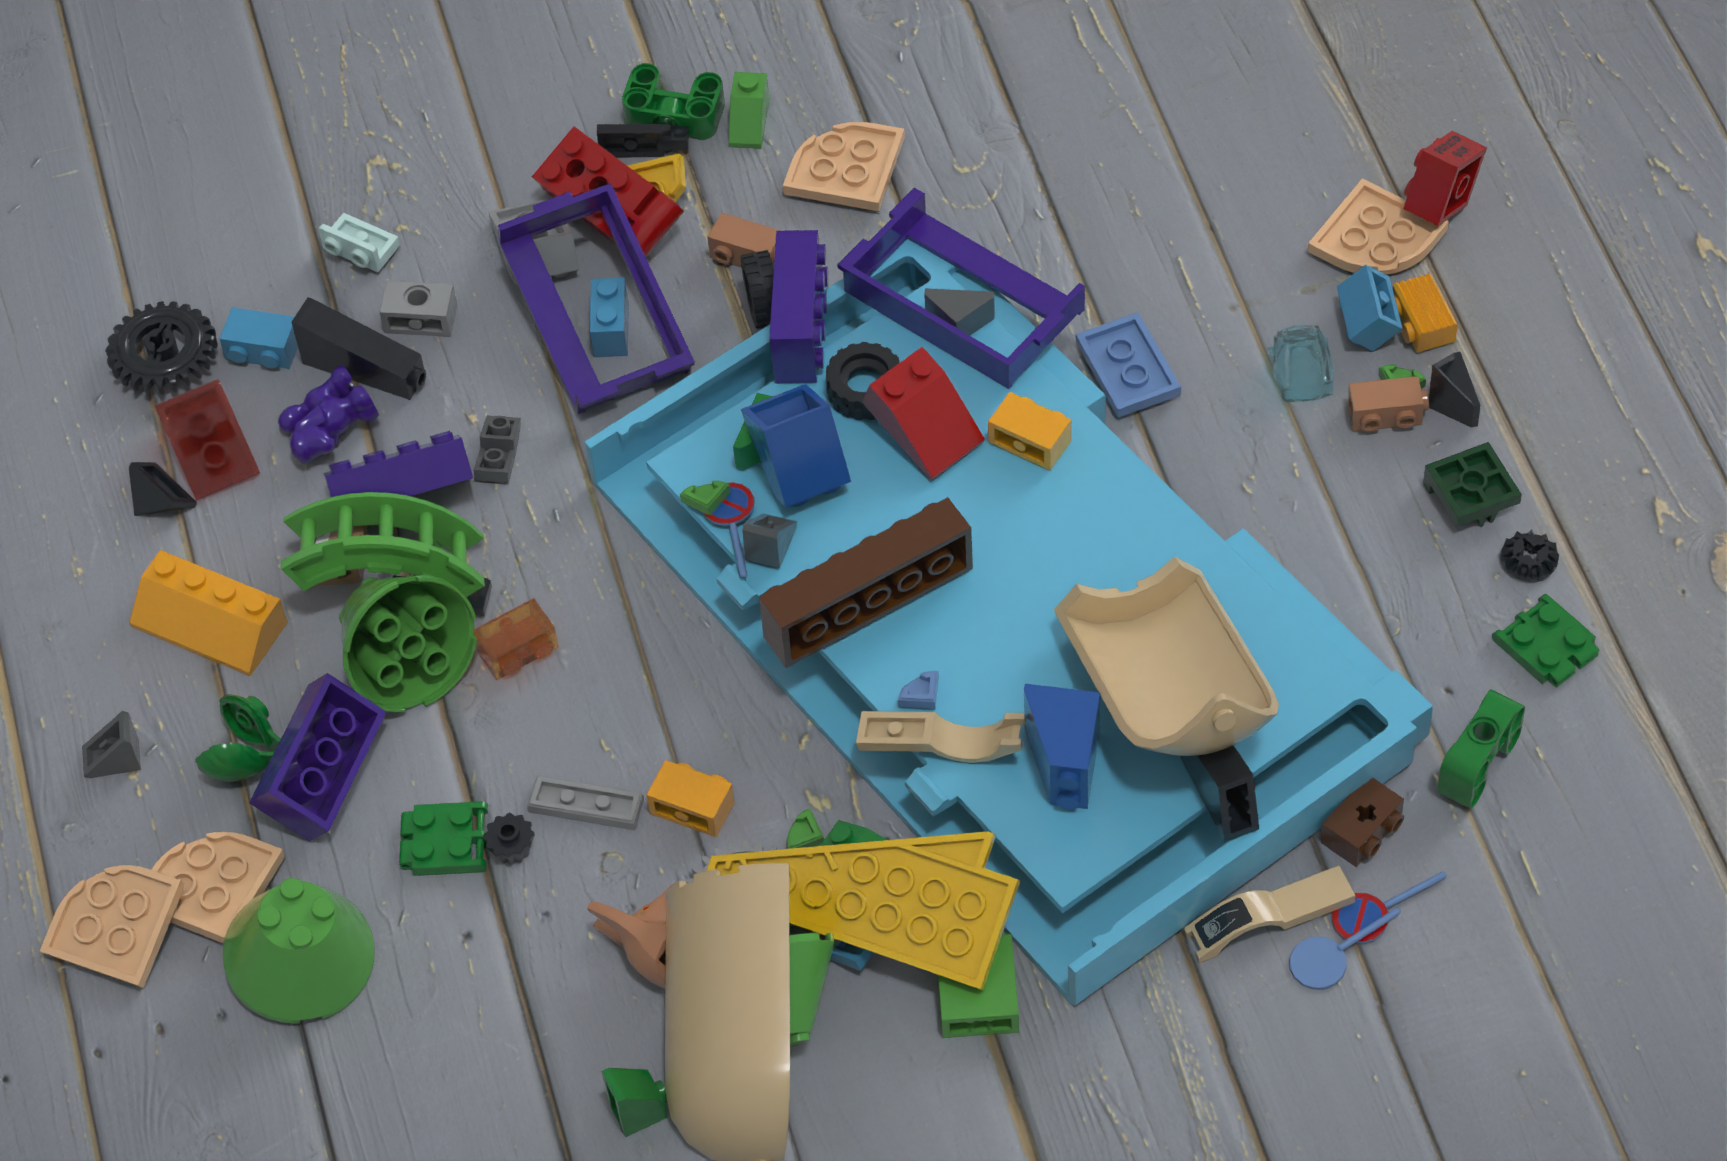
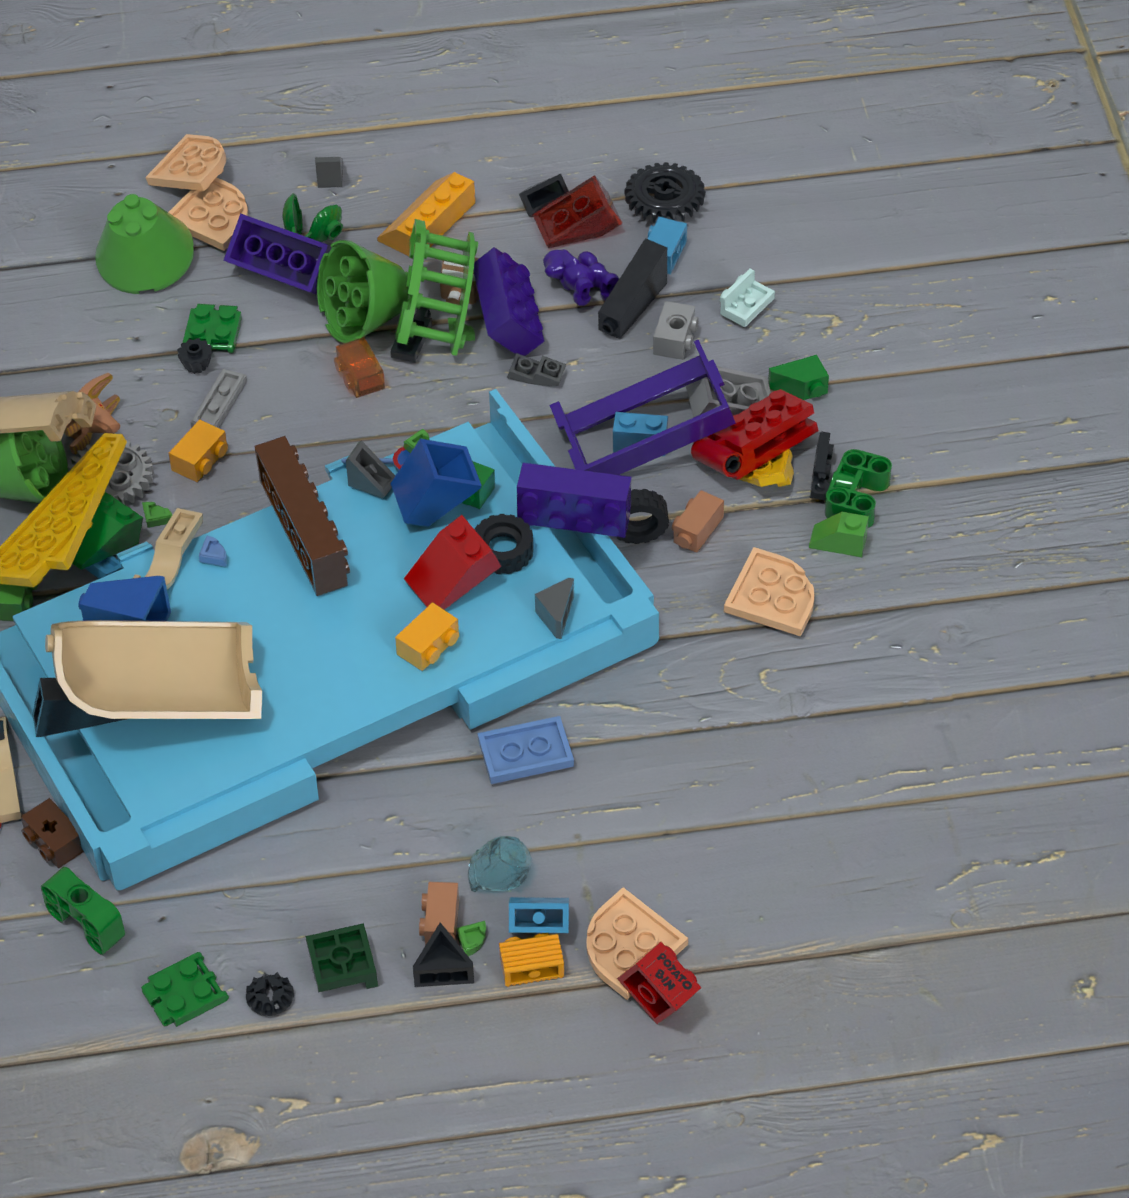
camera: 95 degrees right, 5 degrees down
dark purple piece [837,187,1085,389] -> none
none -> green slope [768,355,829,400]

